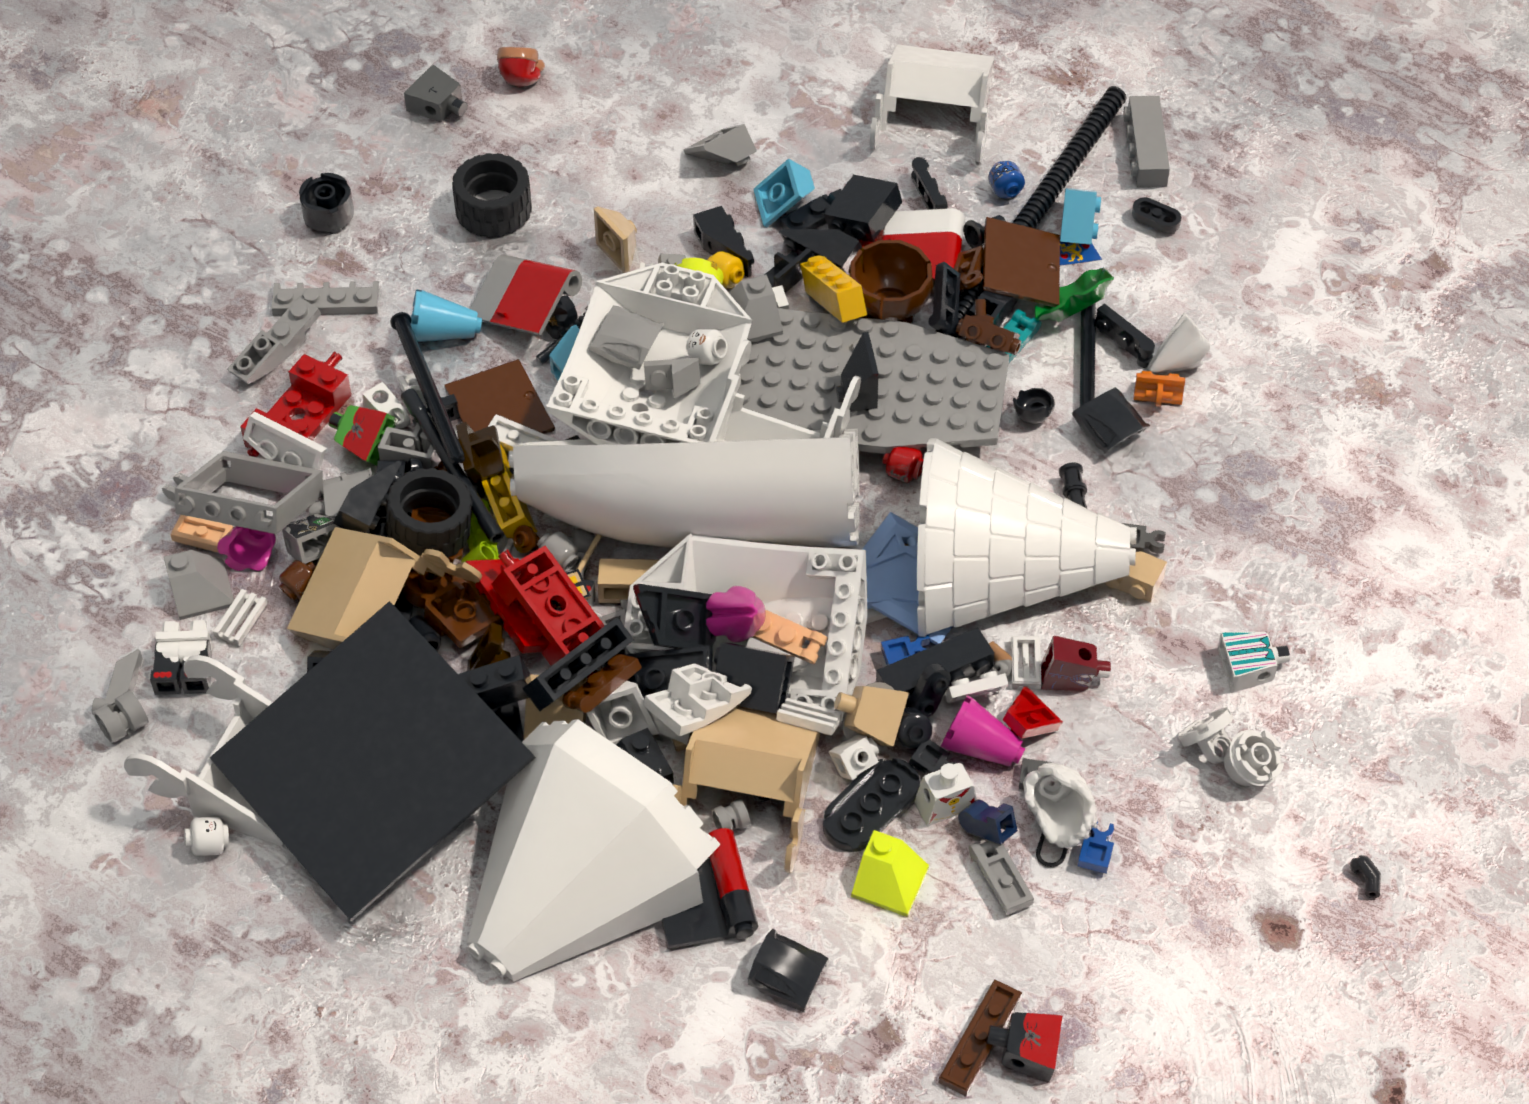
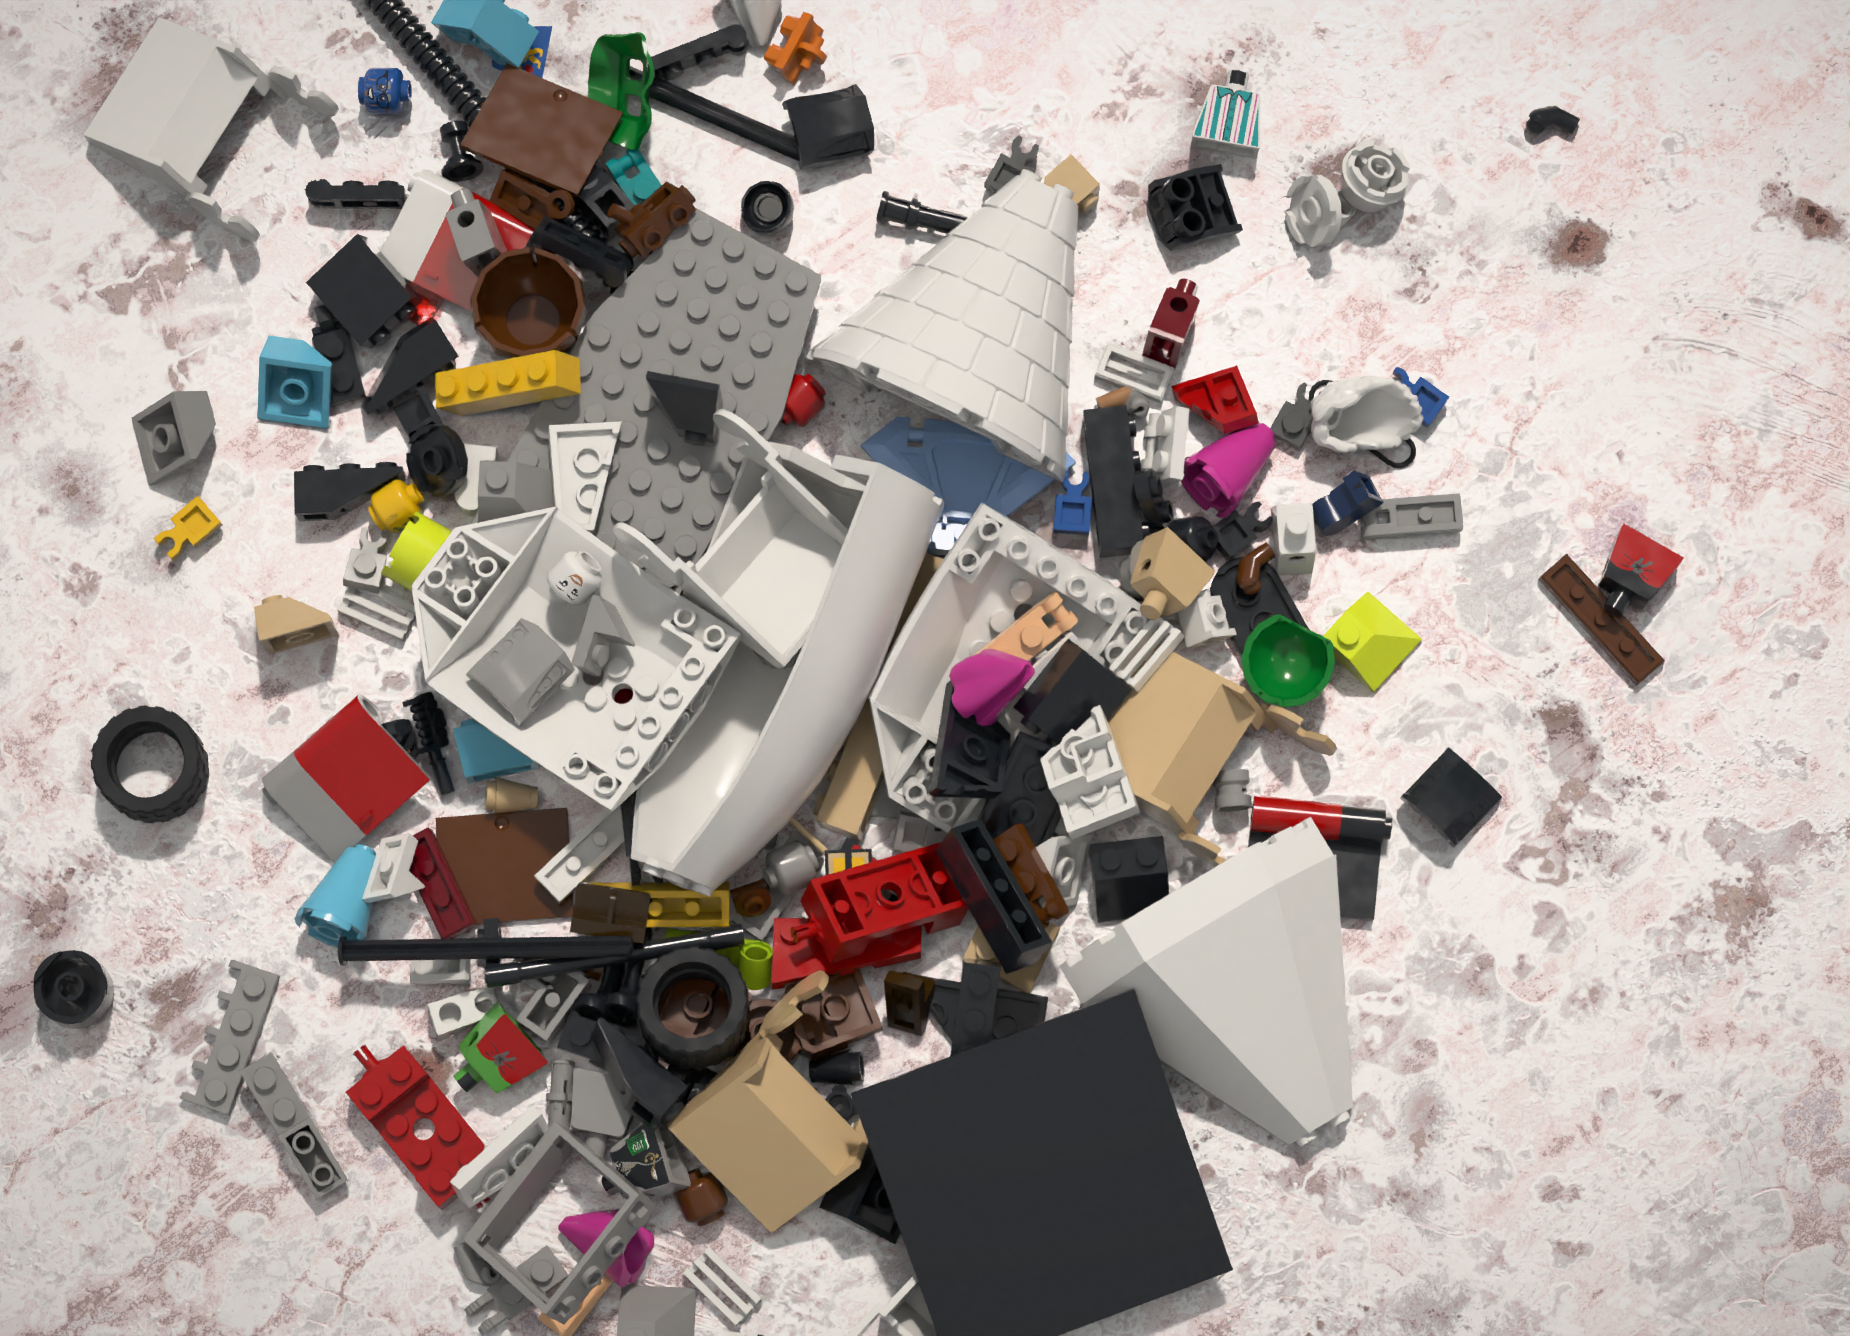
camera: 70 degrees left, 25 degrees up
none -> yellow plate [153,496,223,561]
none -> white slope [362,833,425,903]
none -> black tile [406,423,468,497]
none -> dark red tile [409,827,477,939]
none -> light grey torso [446,188,507,277]
none -> tan cone [485,777,538,814]
none -> white wing [548,421,622,533]
none -> black slope [1148,164,1243,251]
none -> reddish brown arm [1236,542,1276,595]
none -> green cylinder [1241,614,1335,707]

